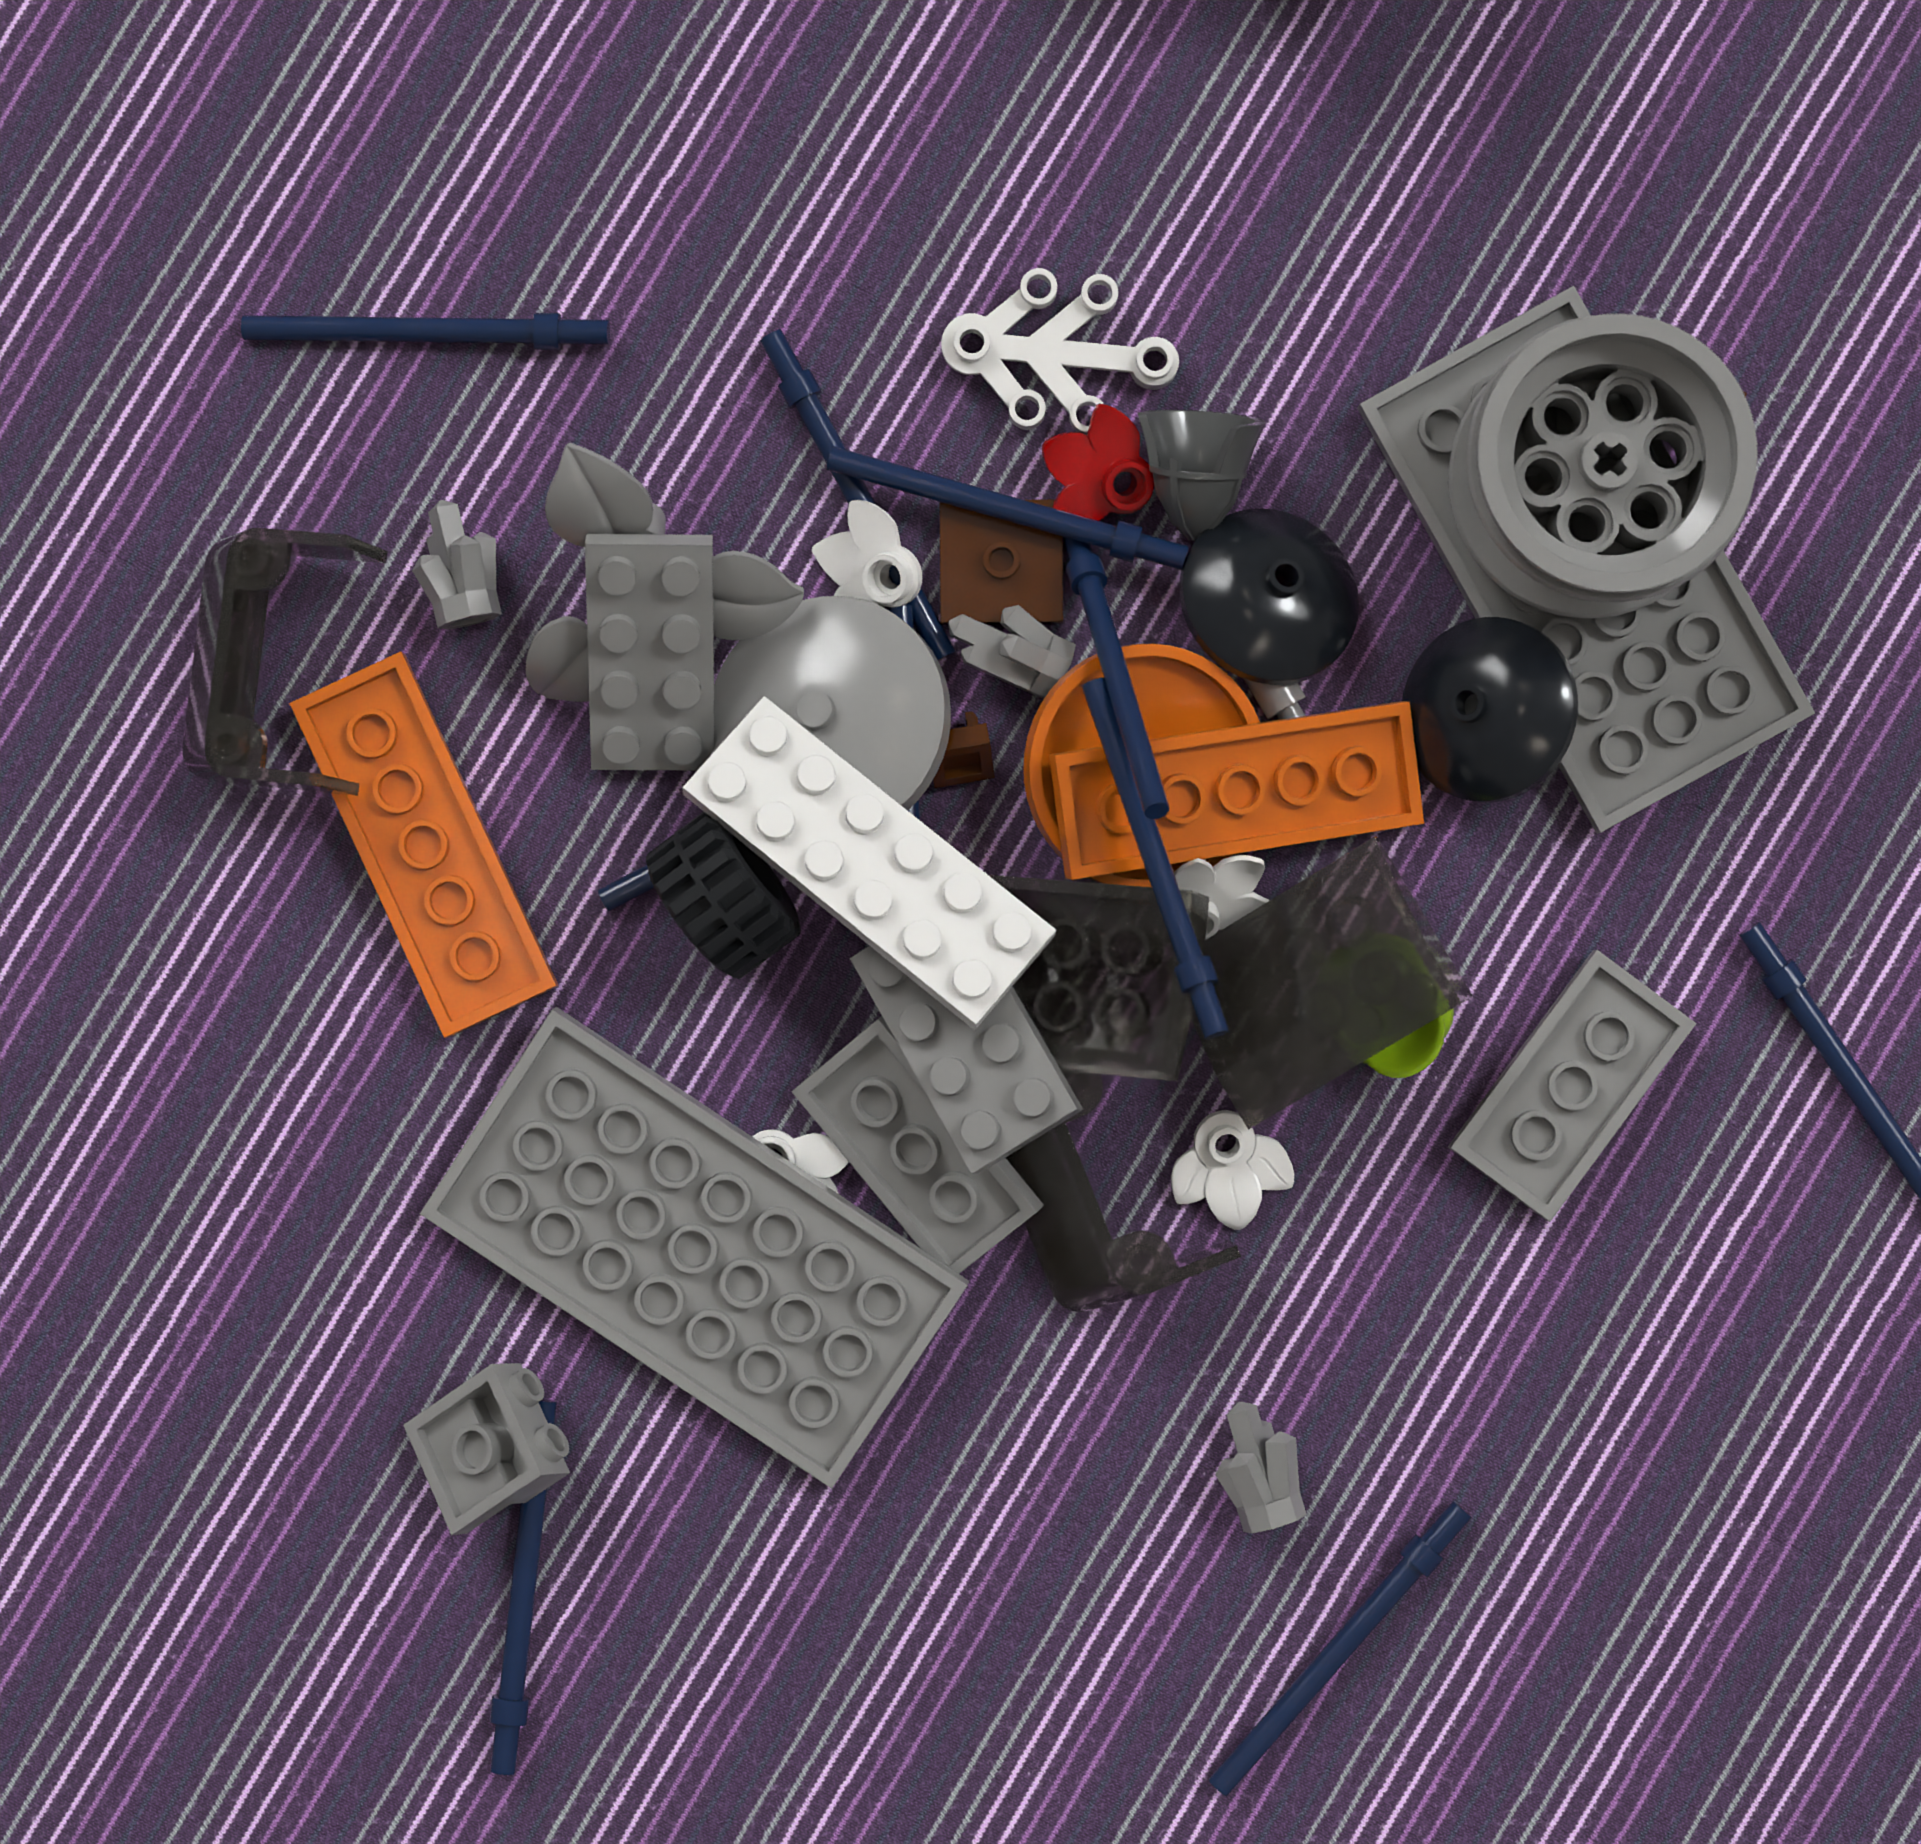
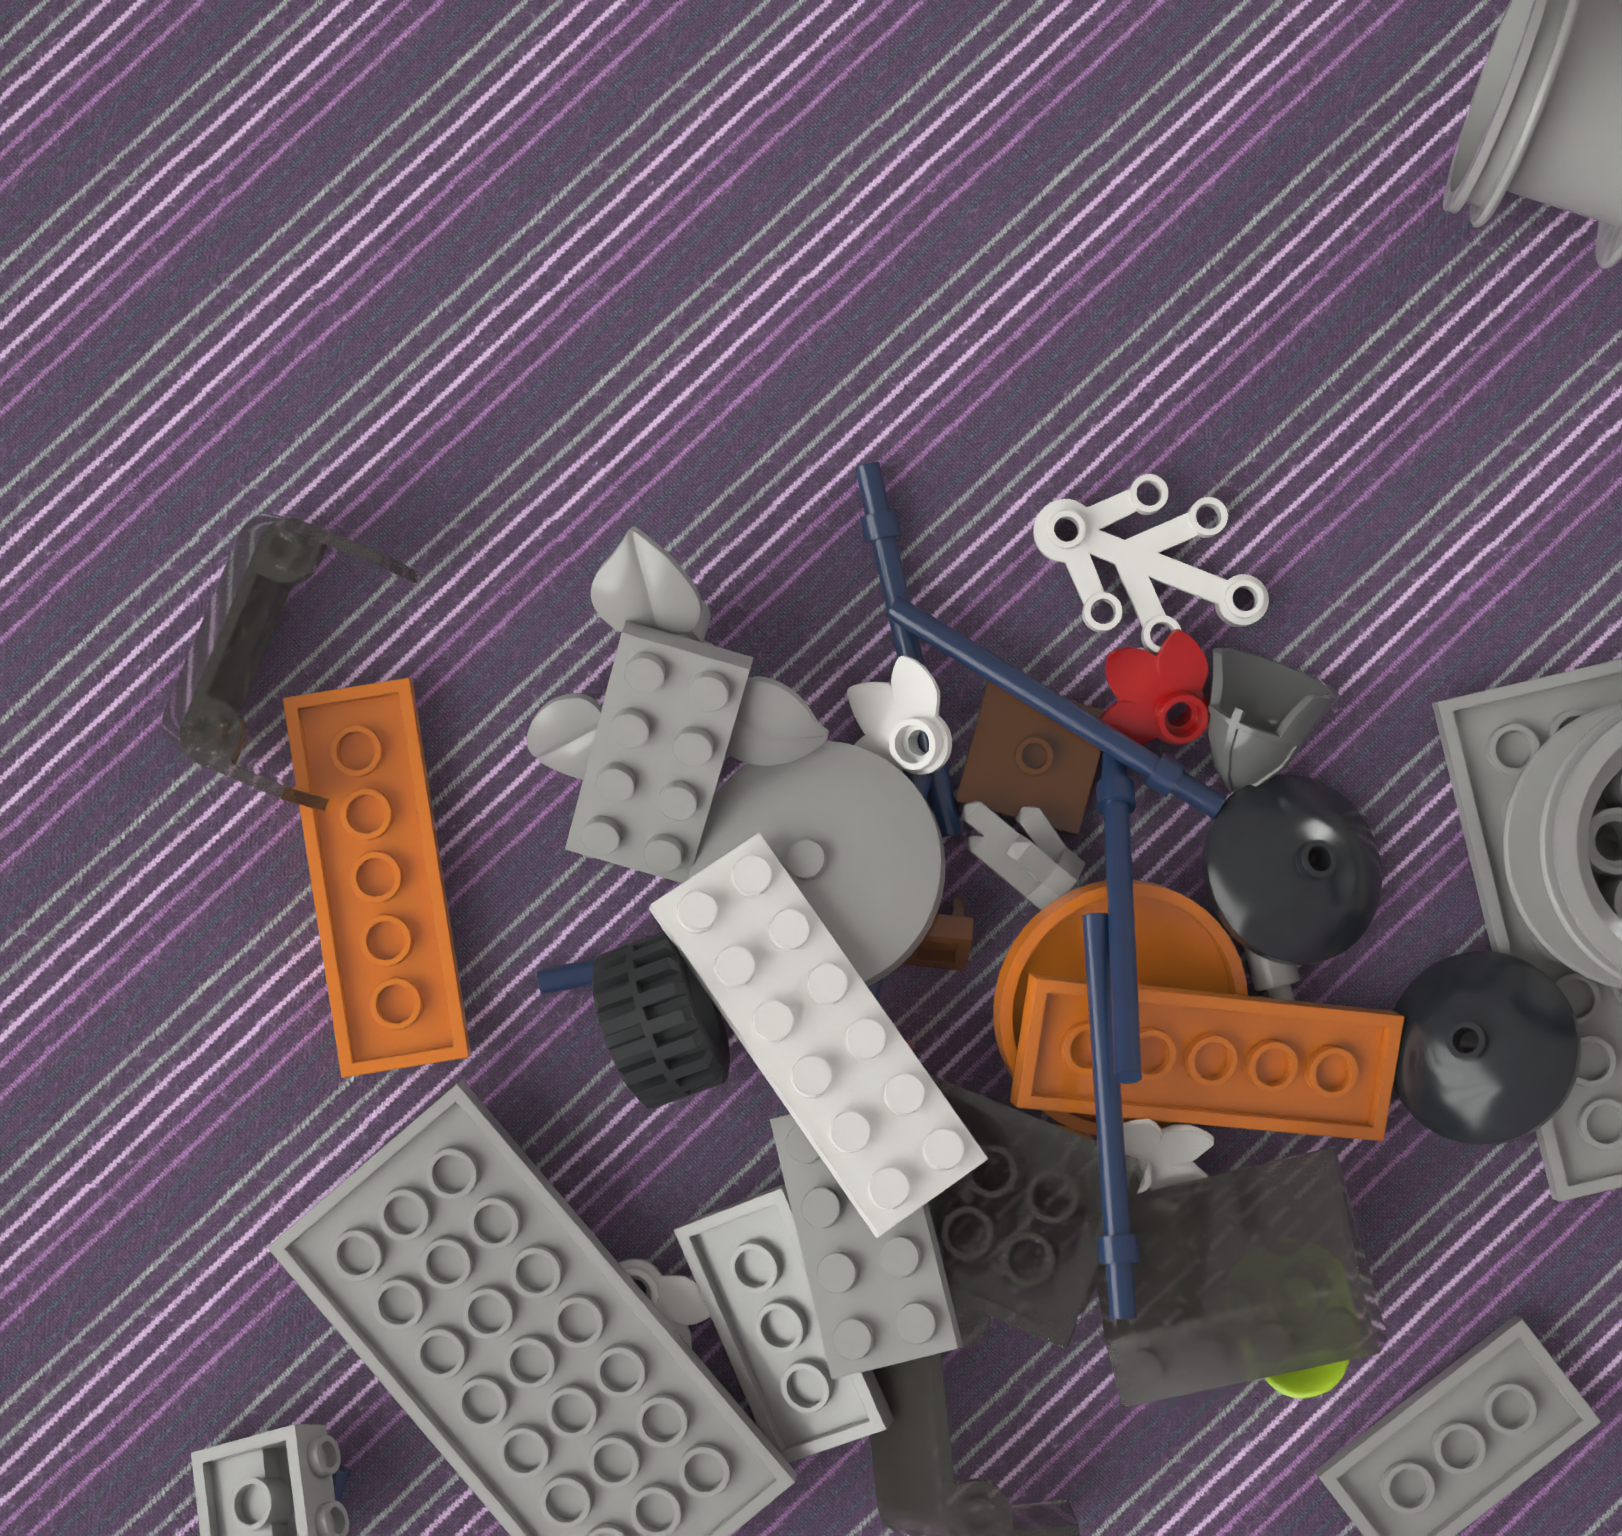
camera: 15 degrees right, 0 degrees up
dark blue bar [241,313,610,350] -> none
light grey rock [412,500,502,630] -> none
white plate [1171,1110,1294,1230] -> none

